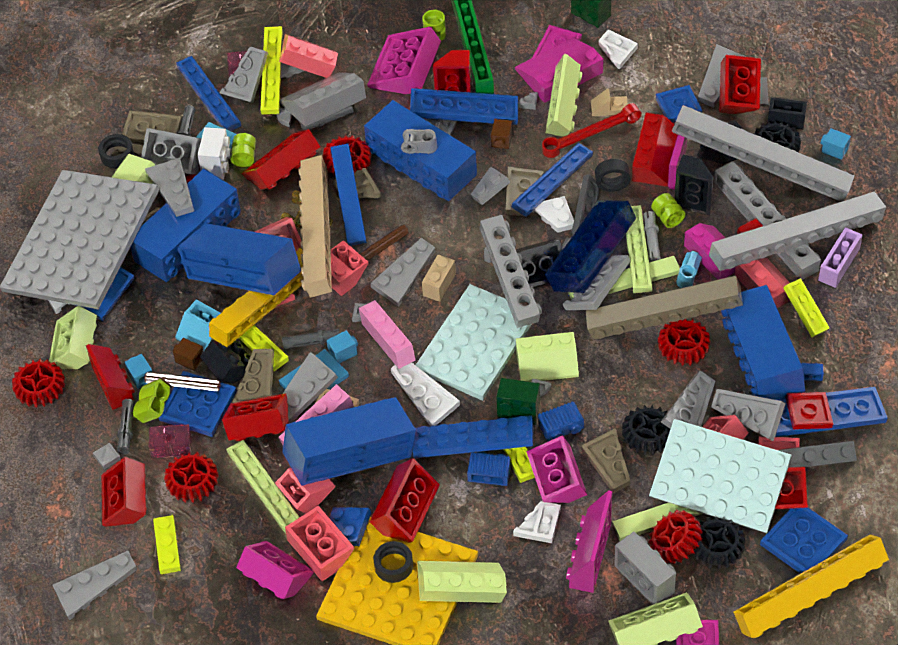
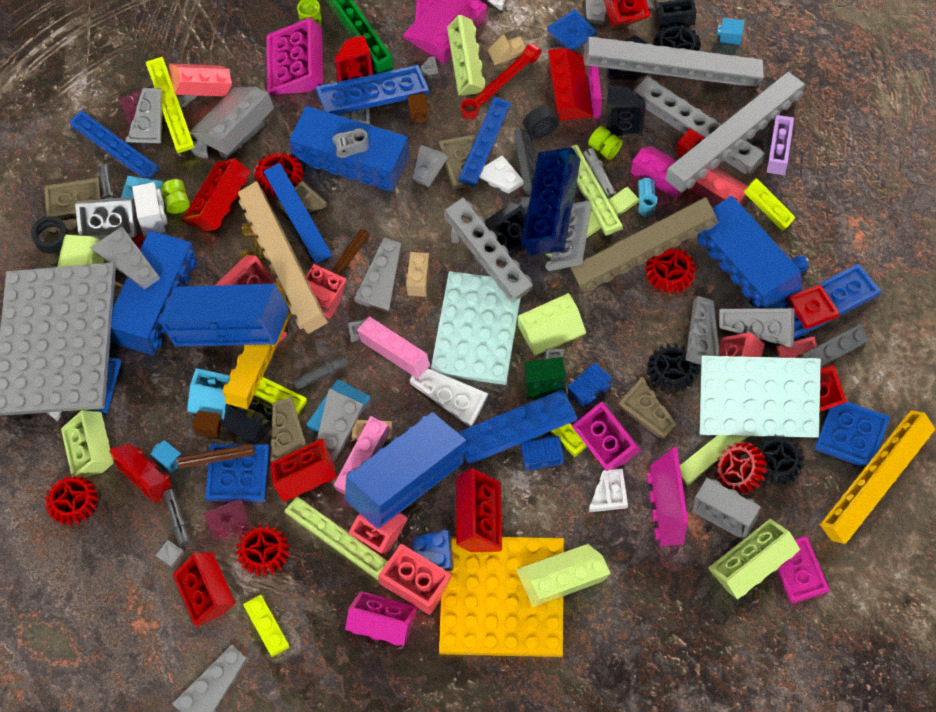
camera: 20 degrees left, 10 degrees up
lime brick [133,379,170,423] -> none
dark azure brick [326,330,358,364] -> none
black tyre [373,541,413,583] -> none

